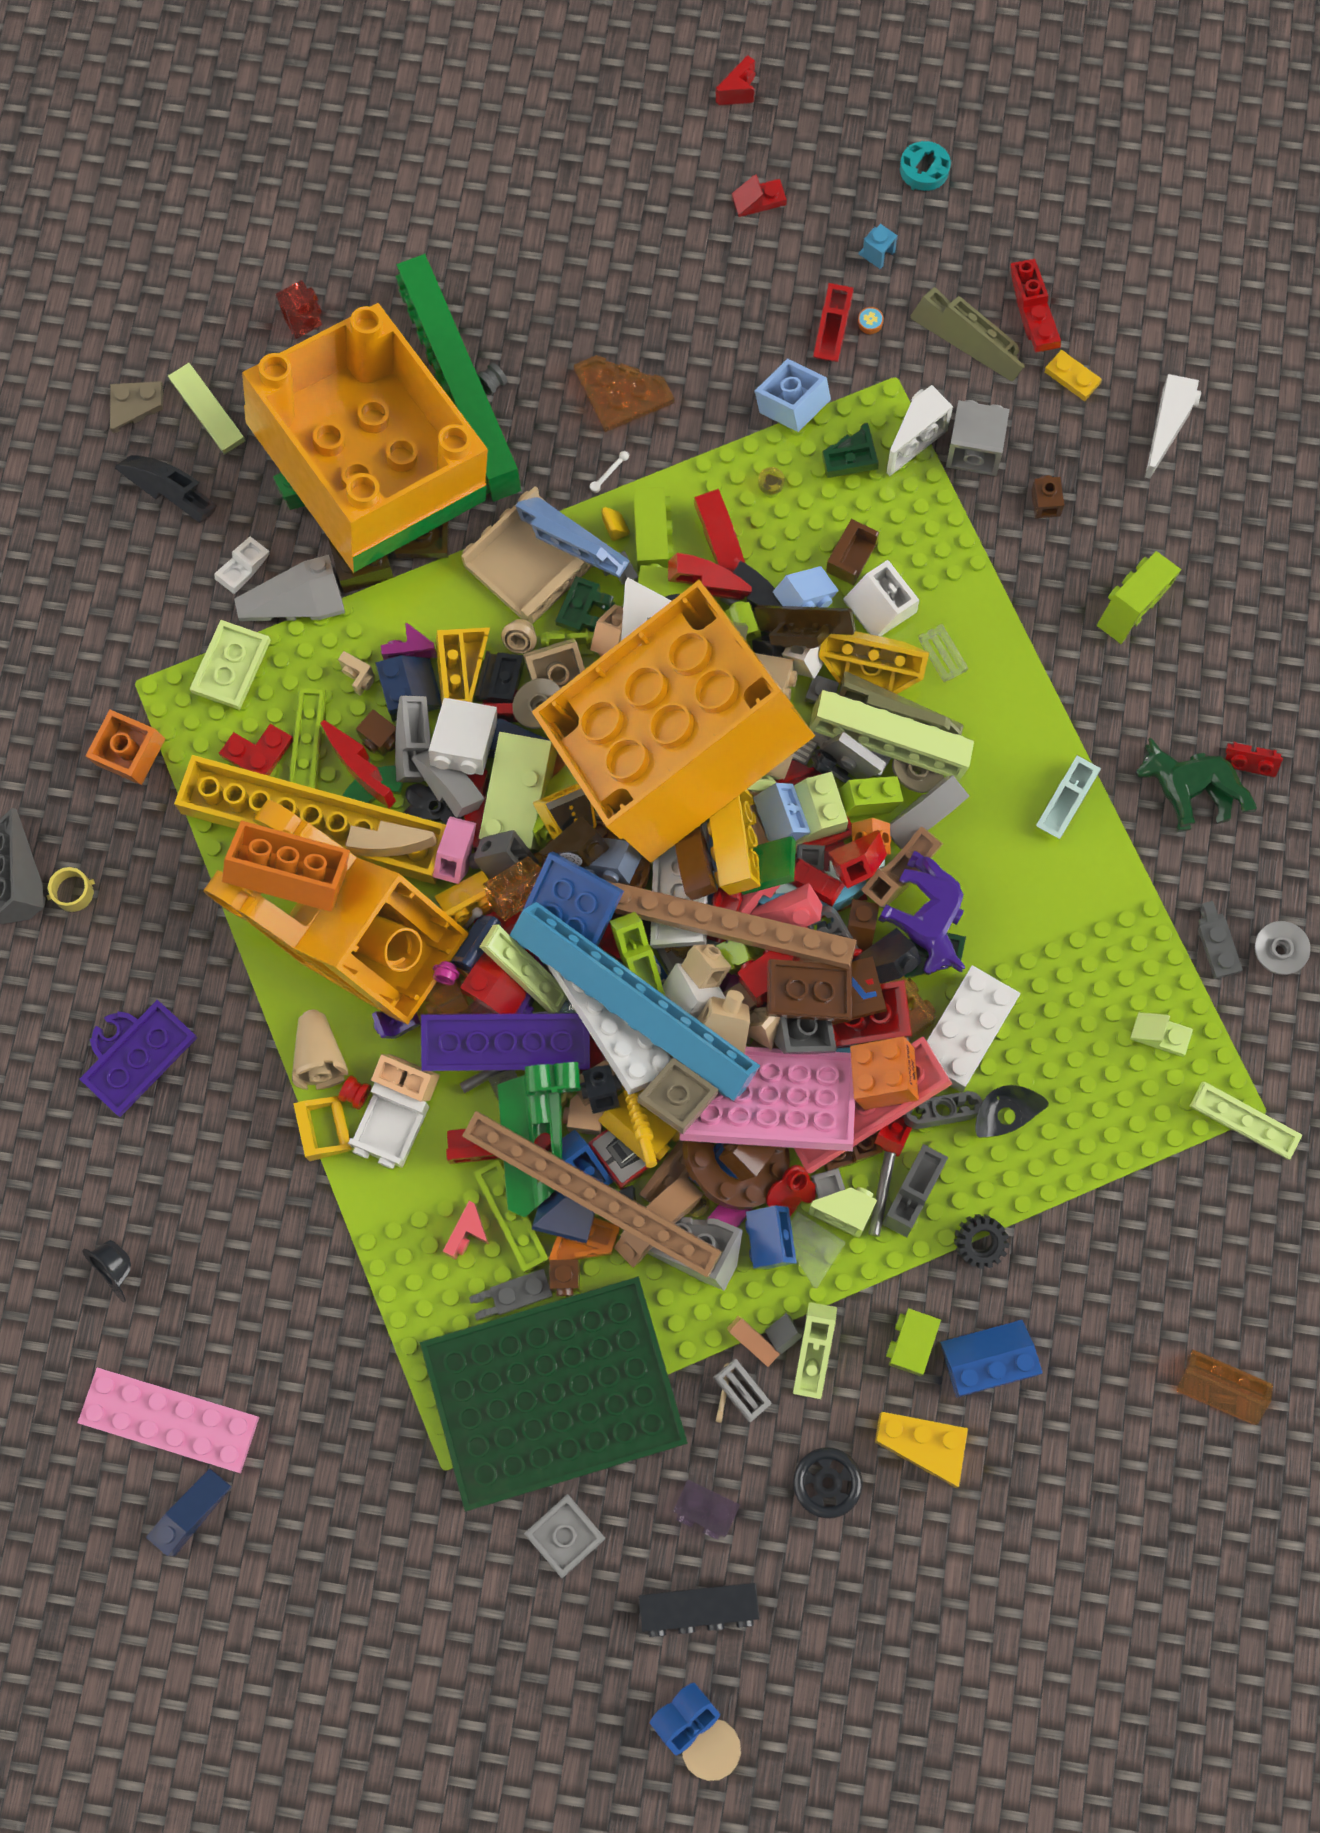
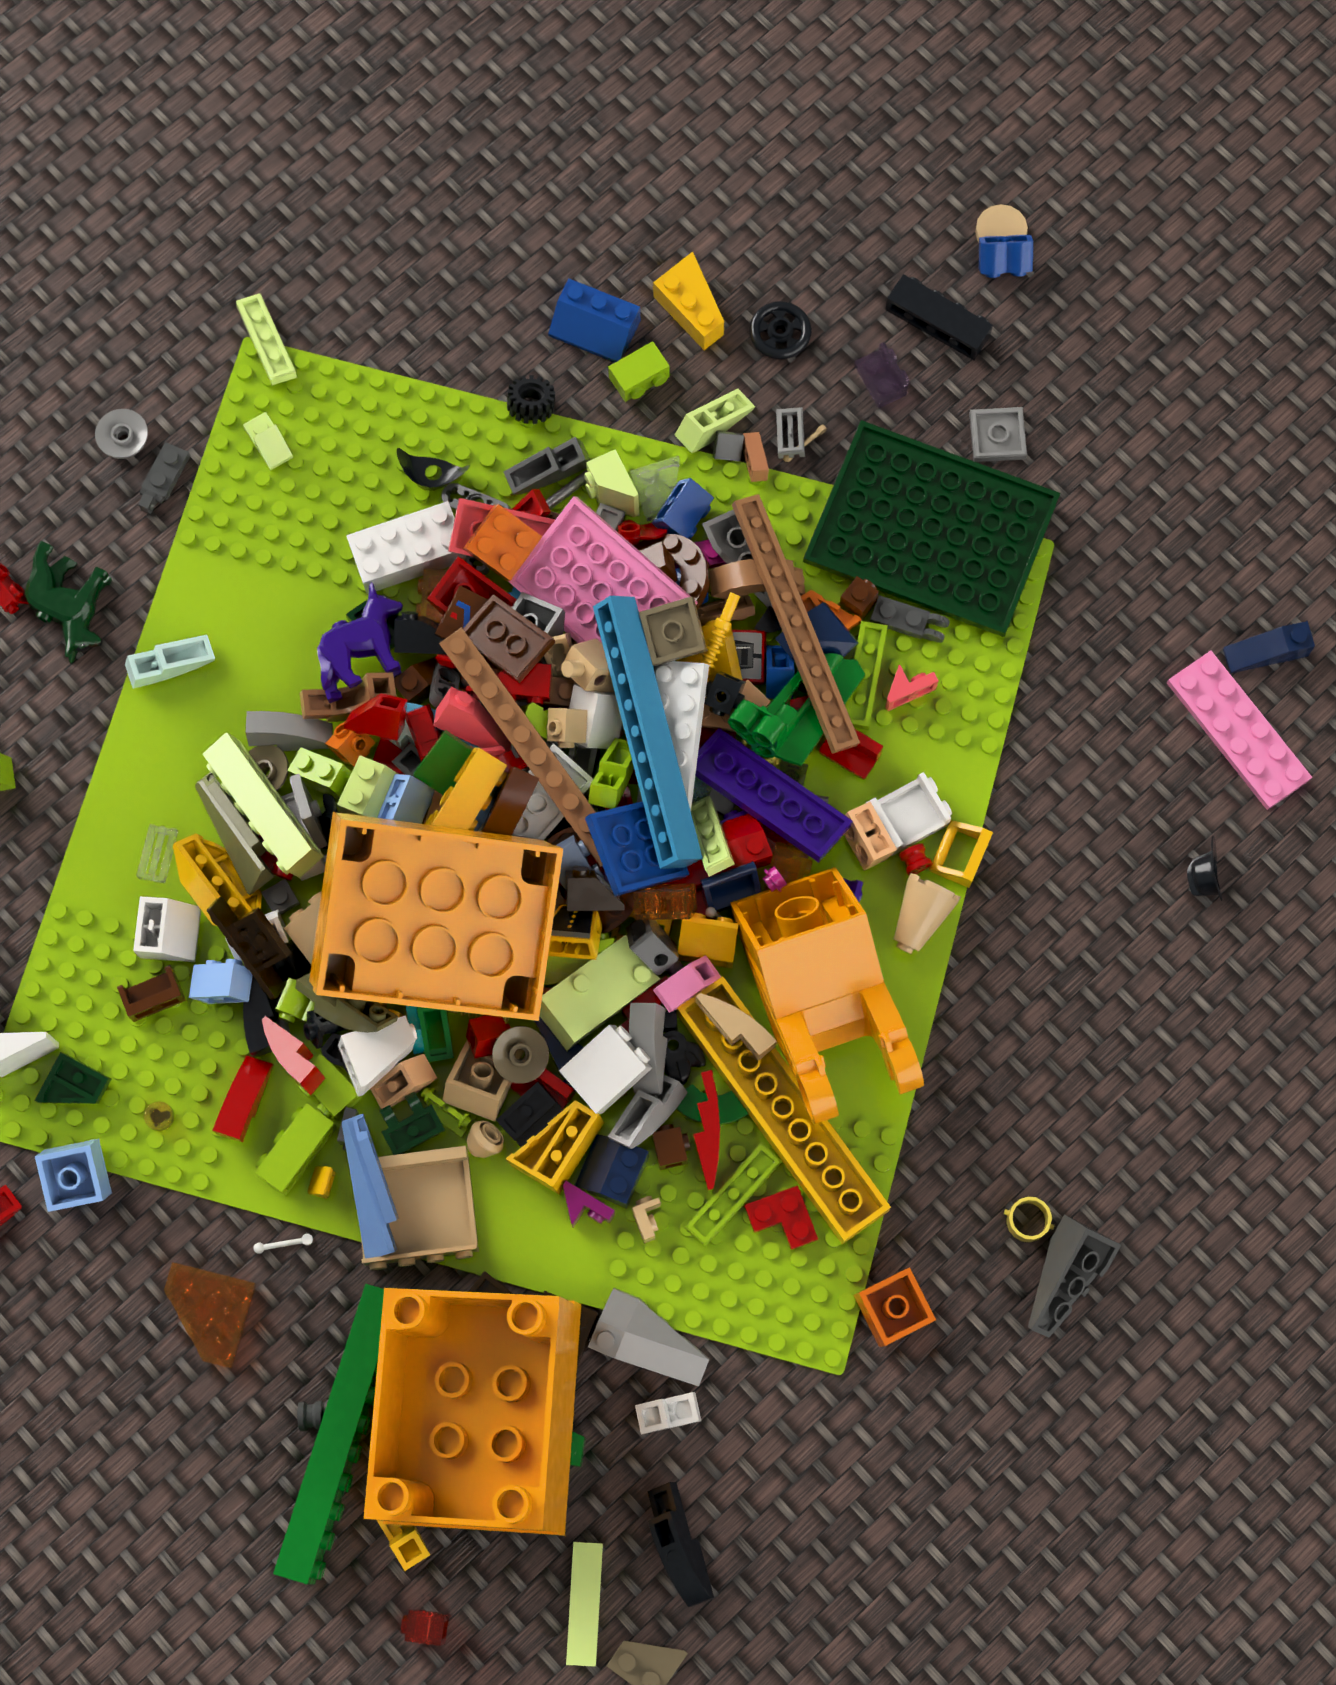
camera: 145 degrees left, 0 degrees up
dark purple plate [79,1000,198,1117] -> none
yellowish green plate [190,620,271,710] -> none
orange brick [222,820,350,912] -> none
clear orange panel [1177,1349,1273,1425] -> none

